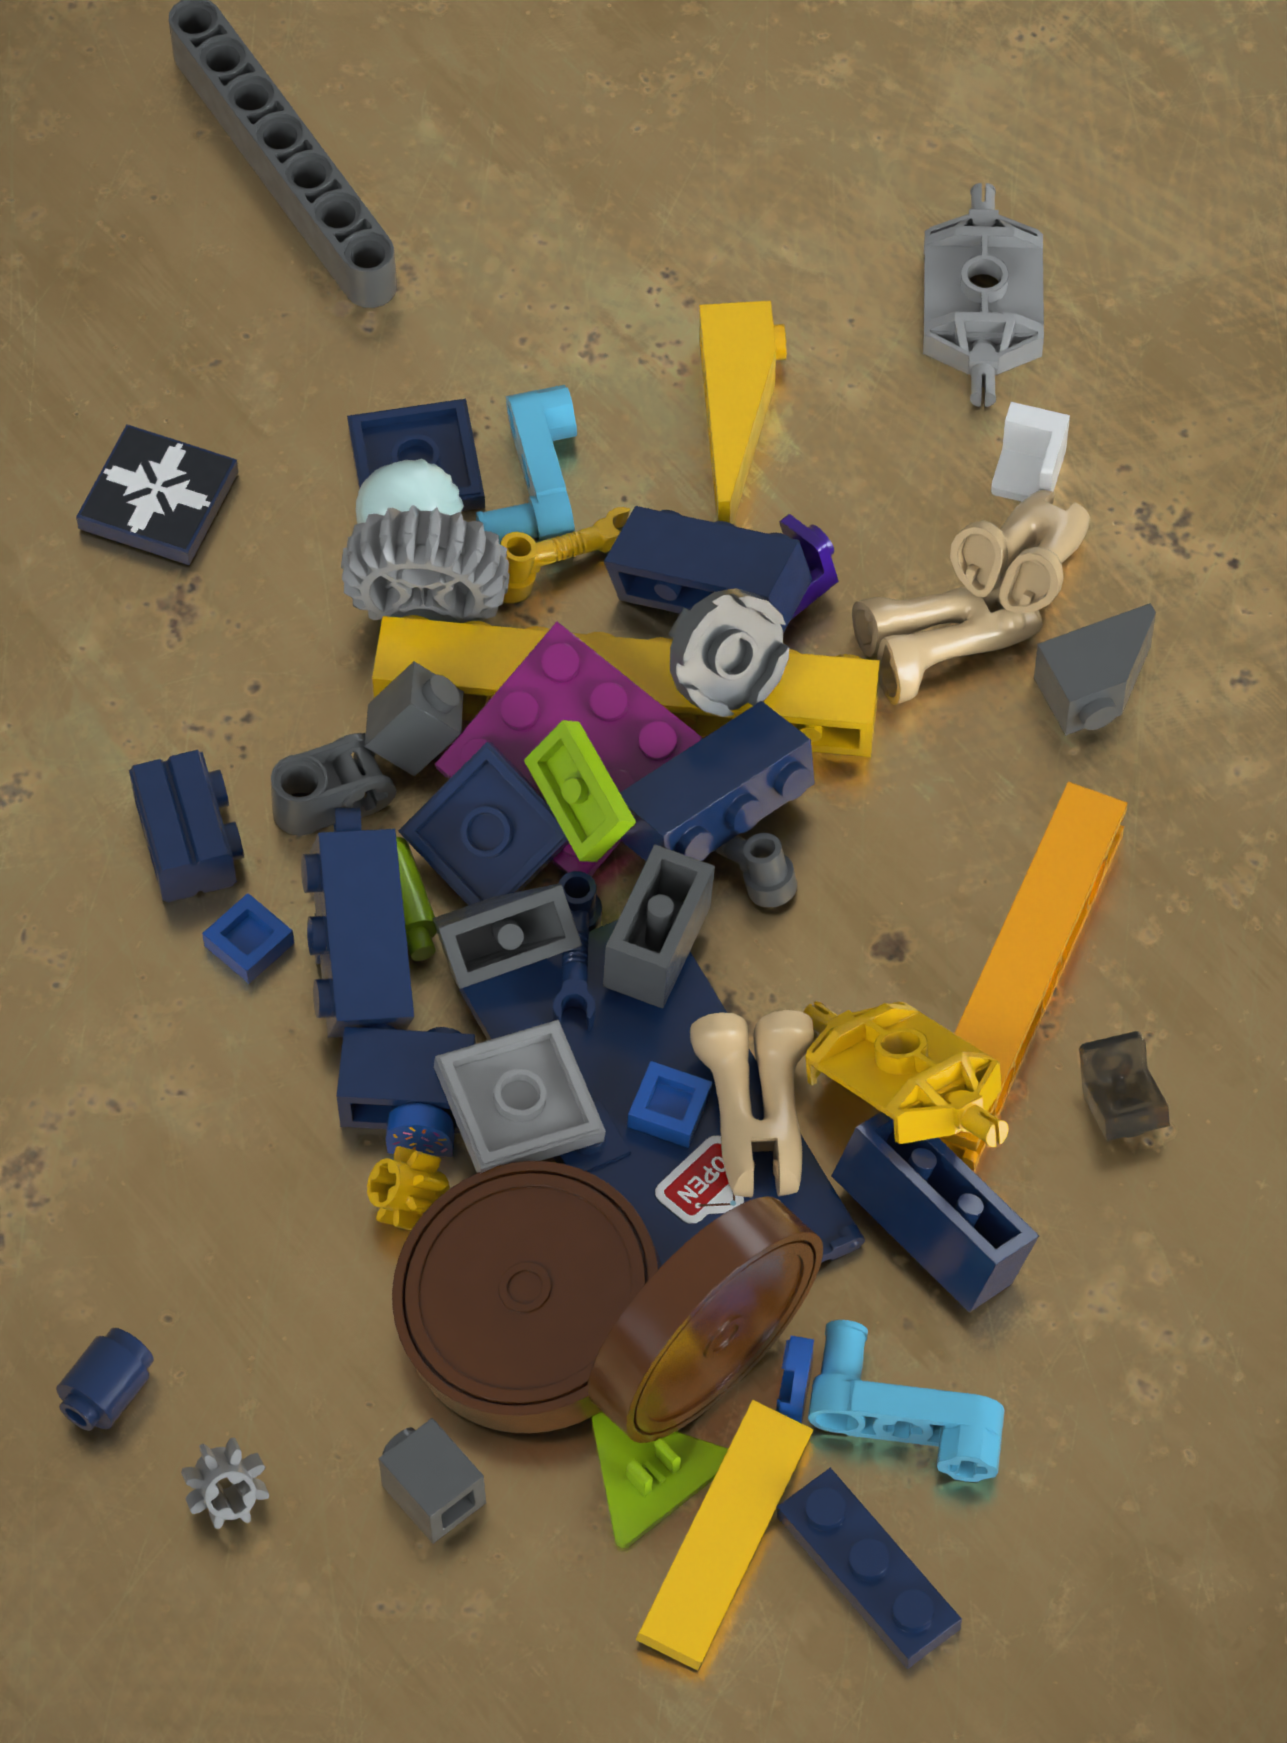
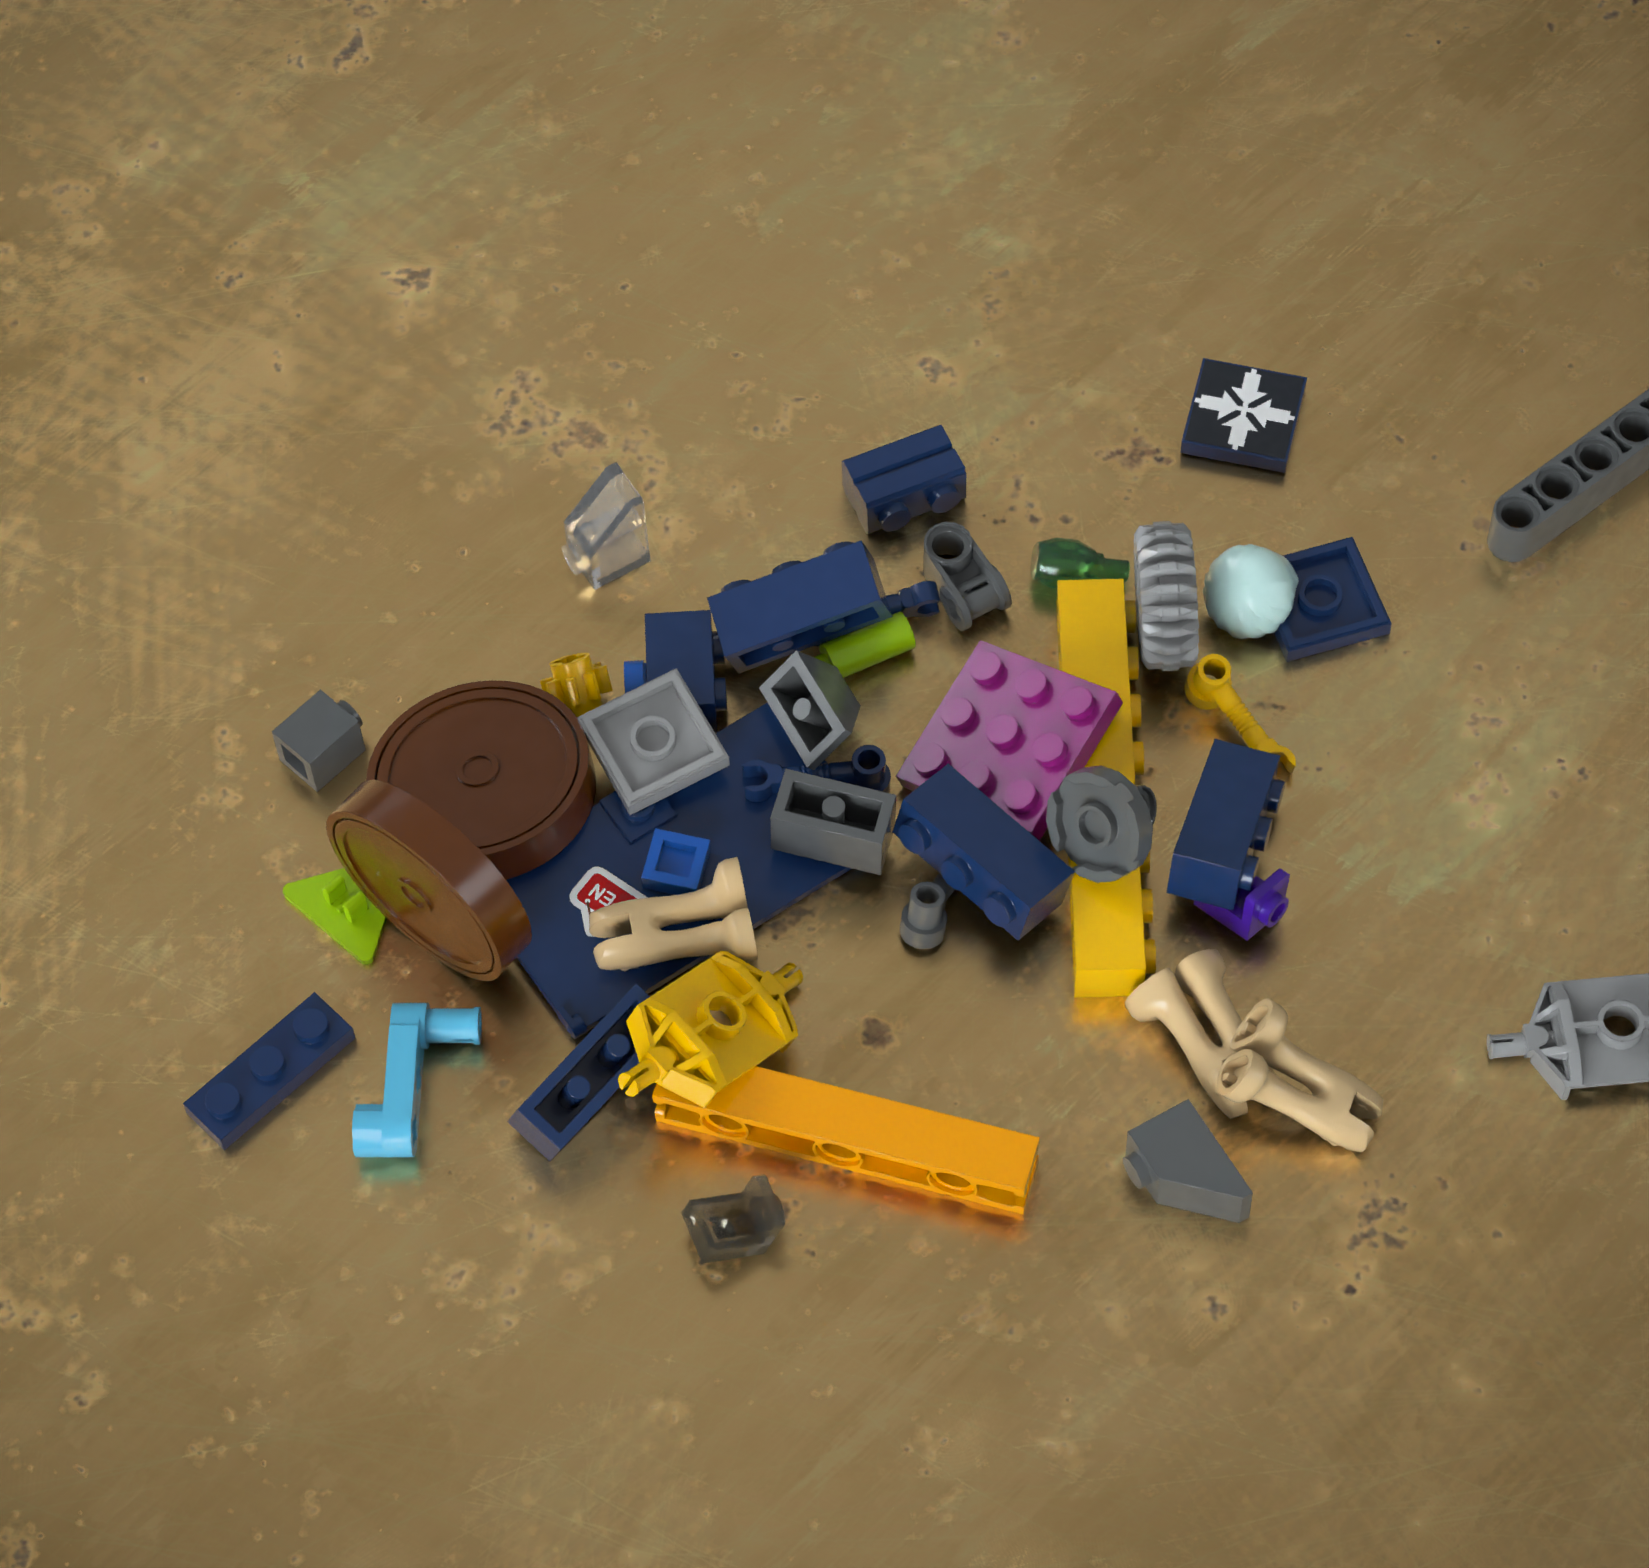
camera: 85 degrees right, 0 degrees up
dark blue brick [56,1328,154,1431] -> none
light grey gear [181,1438,269,1529] -> none
blue tile [202,893,295,984] -> none
dark grey brick [365,661,464,776] -> none
dark blue tile [398,741,569,906] -> none
medium azure beam [476,385,577,544] -> none
lime plate [524,720,636,862] -> none
yellow tile [636,1400,814,1671] -> none
yellow slope [699,300,787,524] -> none
blue tile [776,1336,814,1423] -> none
white panel [991,402,1070,502] -> none
none -> clear slope [562,462,651,590]
none -> clear green piece [1030,537,1130,589]

